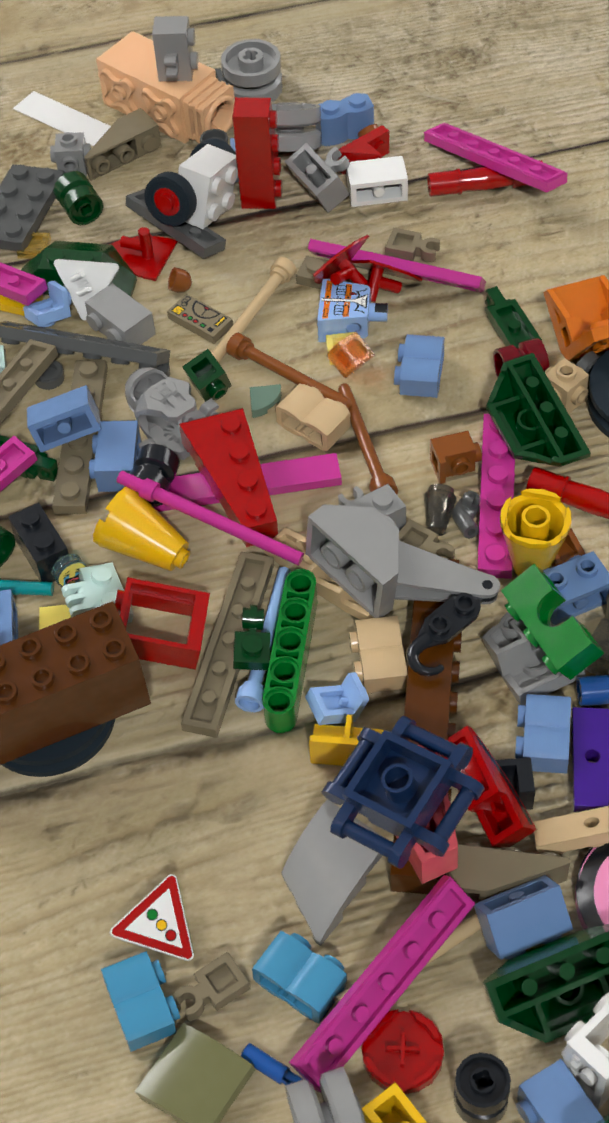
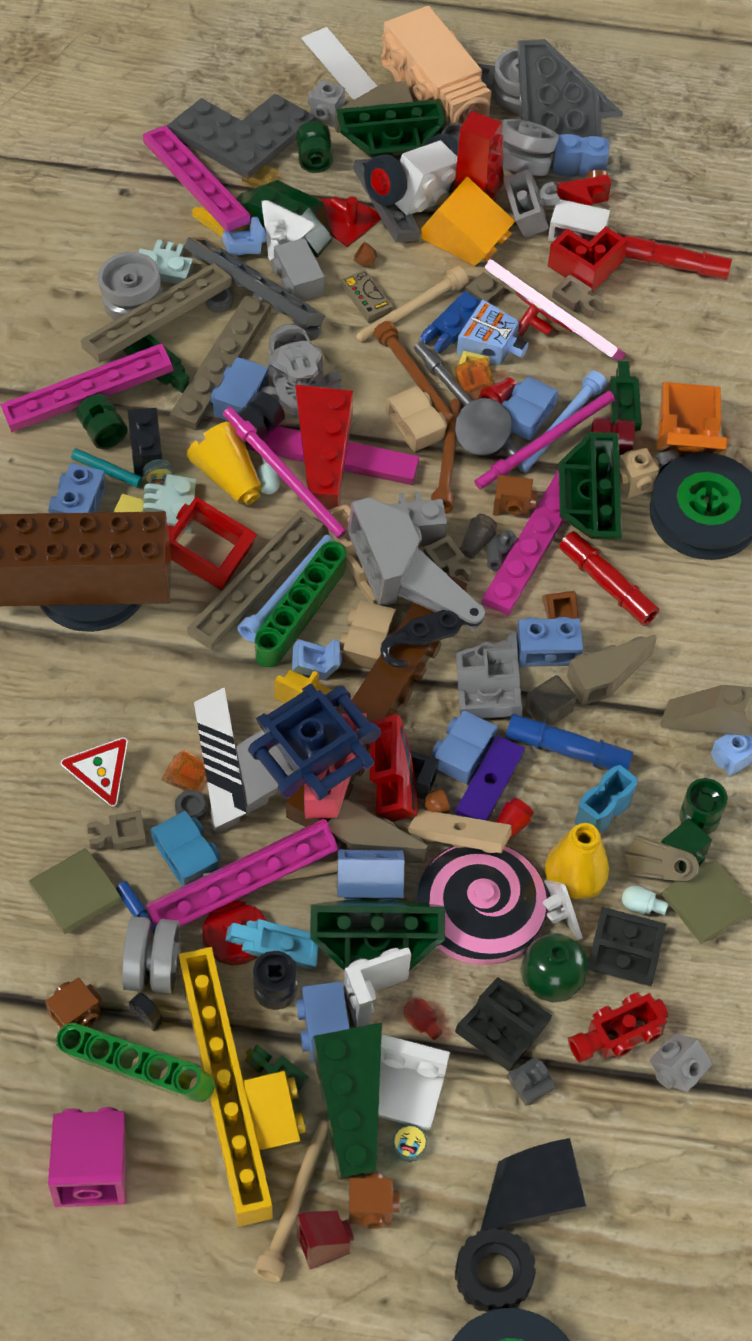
camera: 15 degrees right, 5 degrees up
medium blue brick [27,385,101,452] -> none
dark azure brick [101,951,180,1052] -> none
light grey brick [152,16,198,81] -> none
dark green brick [182,349,232,402] -> none
dark green plate [233,605,270,671] -> none
sand green tile [250,384,282,418] -> none
red shield [313,234,369,285] -> none
dark pink tile [424,122,568,193] -> none
yellow cone [500,489,572,576] -> none
green arch [501,564,605,680] -> none
none -> clear orange slope [162,750,206,791]
none -> dark grey tile [175,790,207,821]
none -> white sticker [194,687,247,828]
none -> medium azure hinge [225,919,319,970]
none -> light aqua cylinder [256,458,280,494]
none -> dark green wedge [336,99,445,158]
none -> flat silver bar [414,342,519,457]
none -> light orange slope [420,177,515,266]
none -> blue hinge [420,291,481,354]
none -> dark orange hinge [424,788,450,814]
none -> tile [455,398,513,456]
none -> dark pink bar [474,391,615,490]
none -> red cone [478,377,517,404]
none -> dark grey wing [517,39,623,138]
none -> light blue piece [518,371,607,473]
none -> red brick [548,226,627,293]

